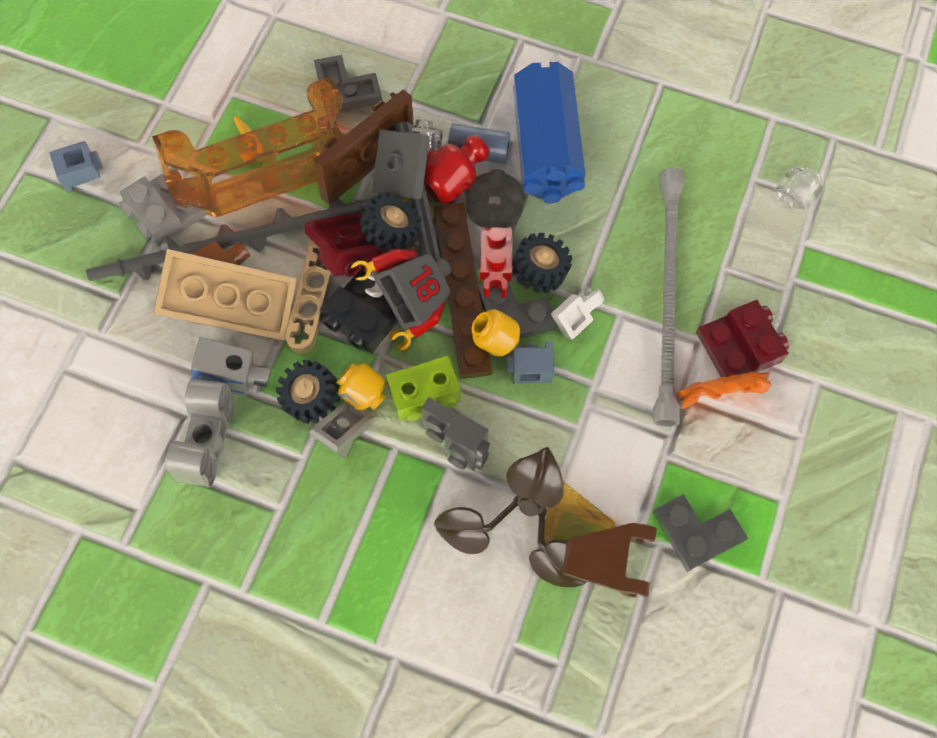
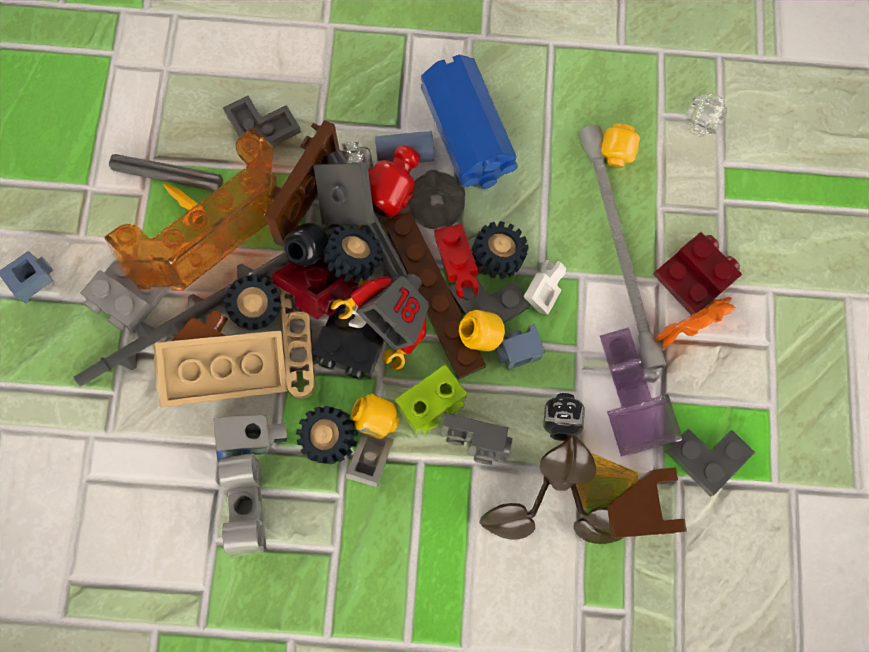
camera: 20 degrees left, 5 degrees up
none -> dark grey axle [109,154,223,191]
none -> black wheel [224,275,281,330]
none -> black head [284,223,329,267]
none -> black head [543,393,585,441]
none -> clear purple plate [600,327,682,458]
none -> yellow head [601,123,640,168]

